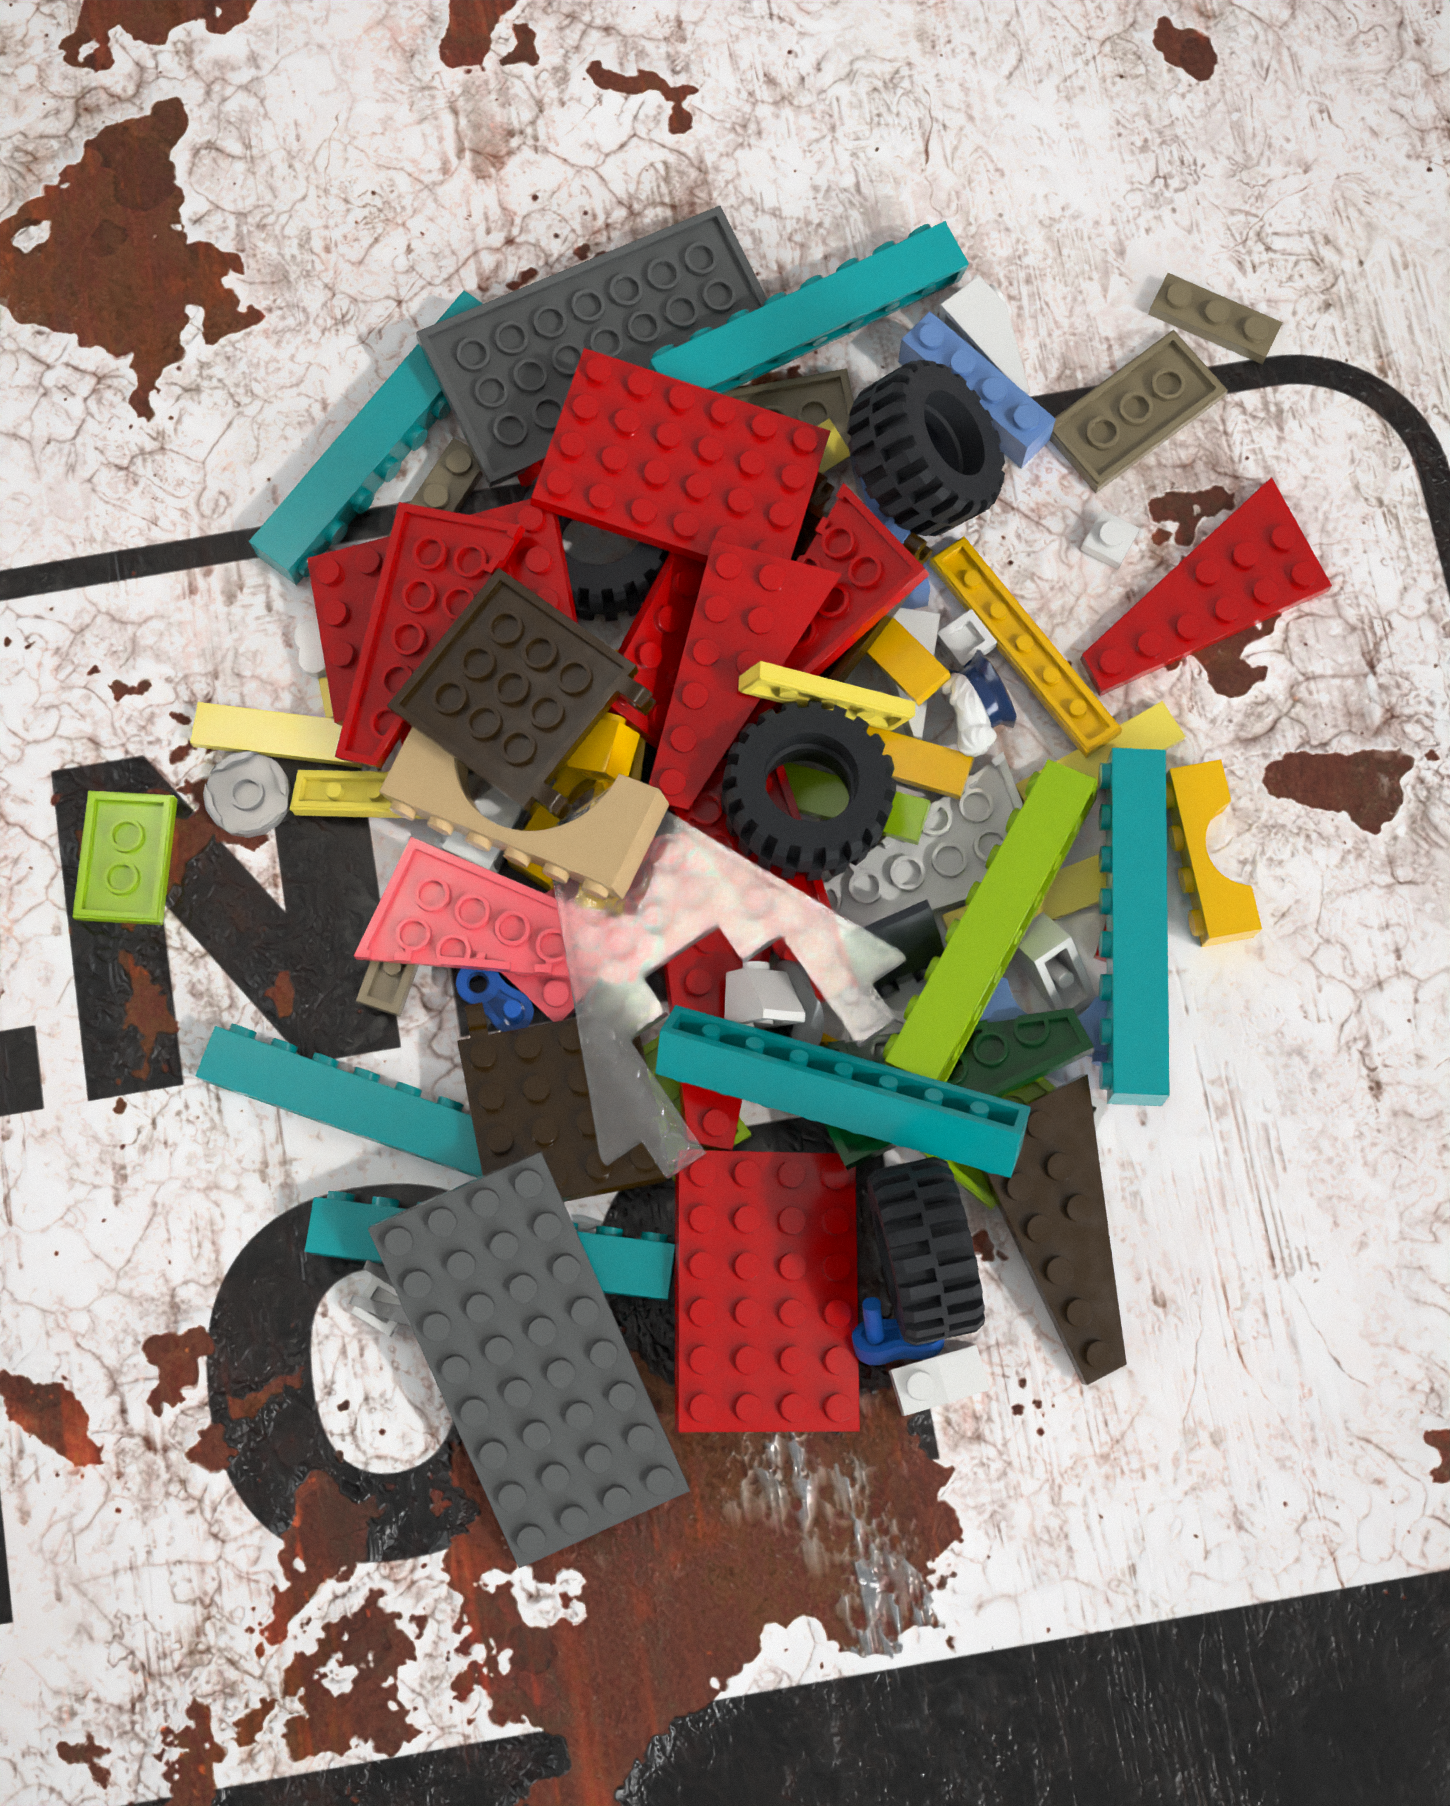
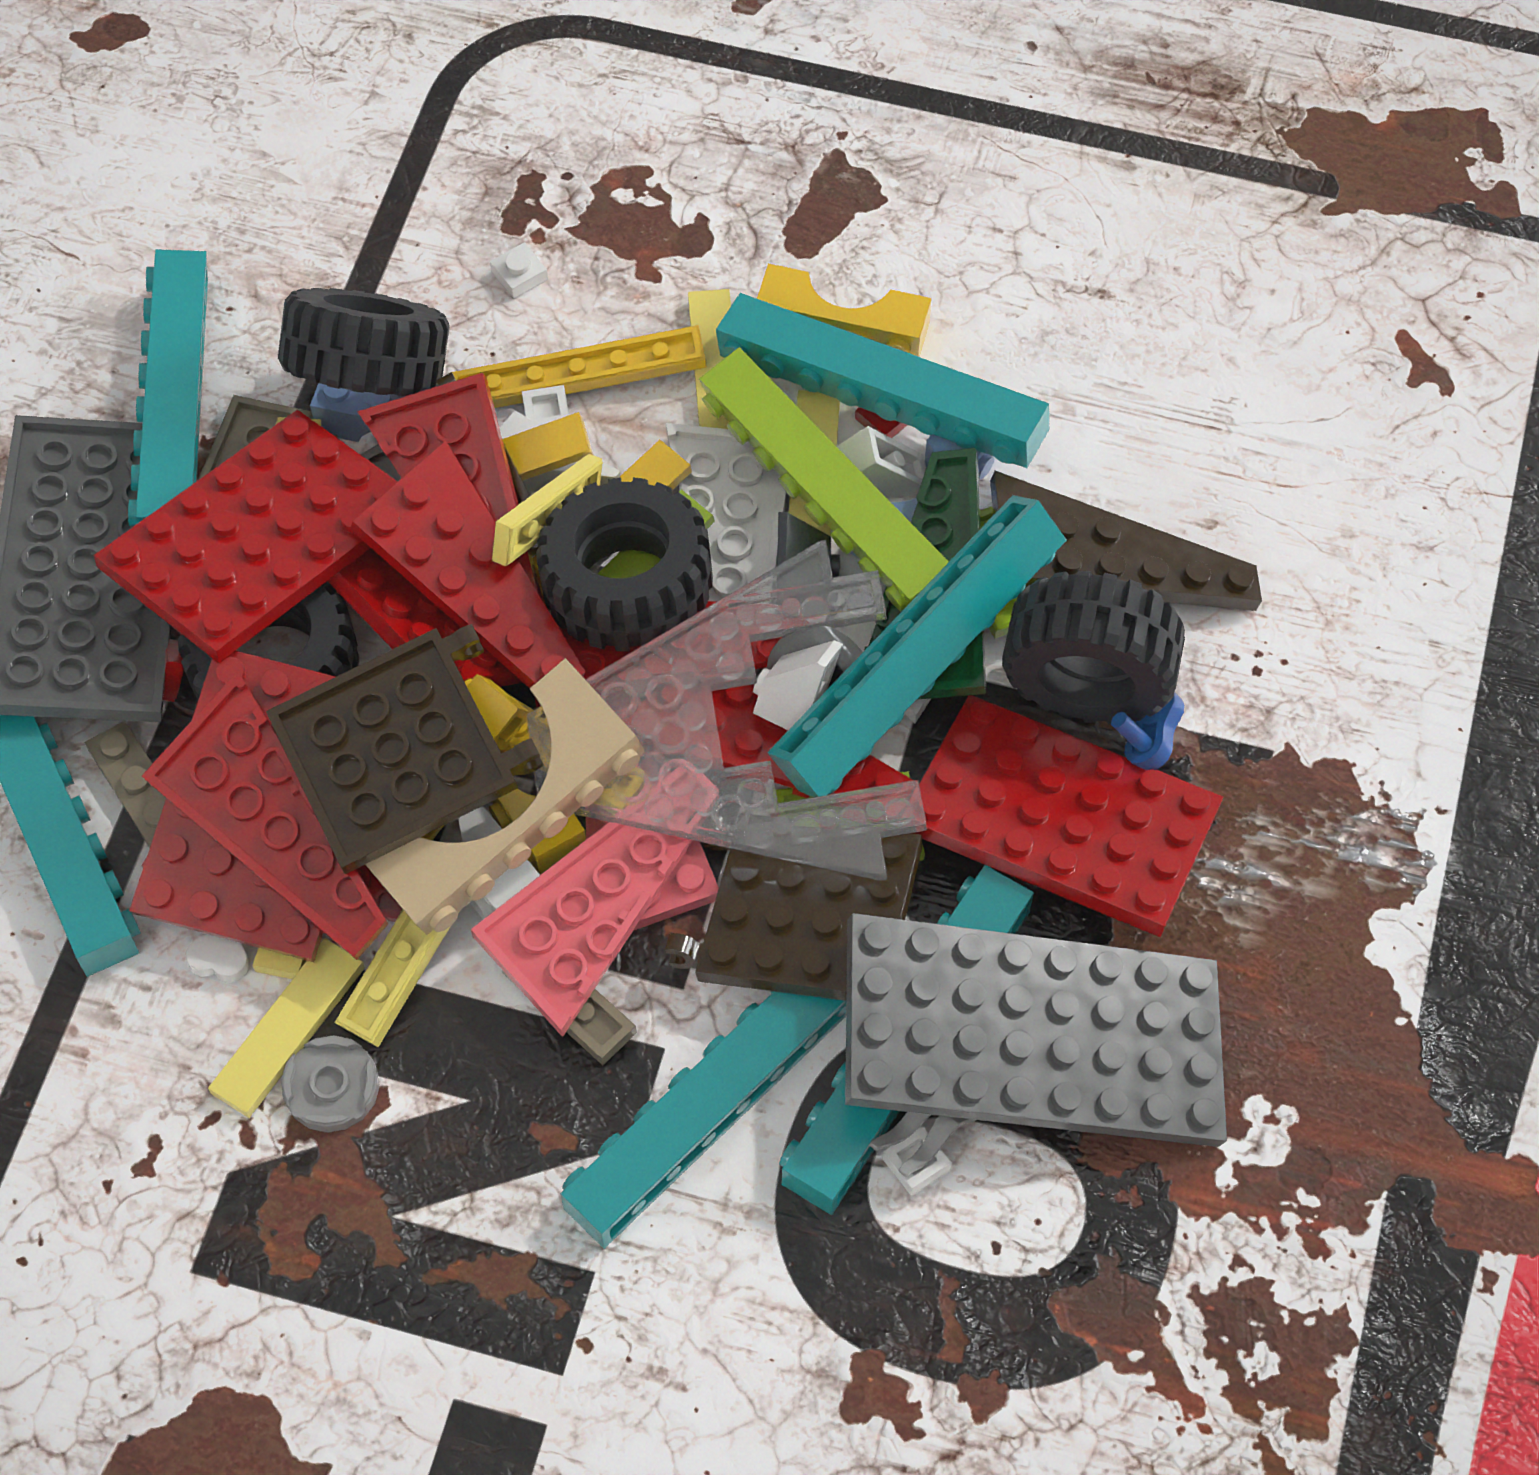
camera: 70 degrees left, 15 degrees down
lime tile [72,791,178,925] -> none
blue piece [456,969,534,1032] -> none
white slope [888,1345,990,1416] -> none
medium blue arch [898,311,1056,469] -> none
white slope [939,275,1029,395] -> none
piece [942,649,1017,758] -> none
dark tan tile [1050,329,1228,493] -> none
red wing [1080,477,1332,696] -> none
dark tan plate [1148,273,1283,365] -> none

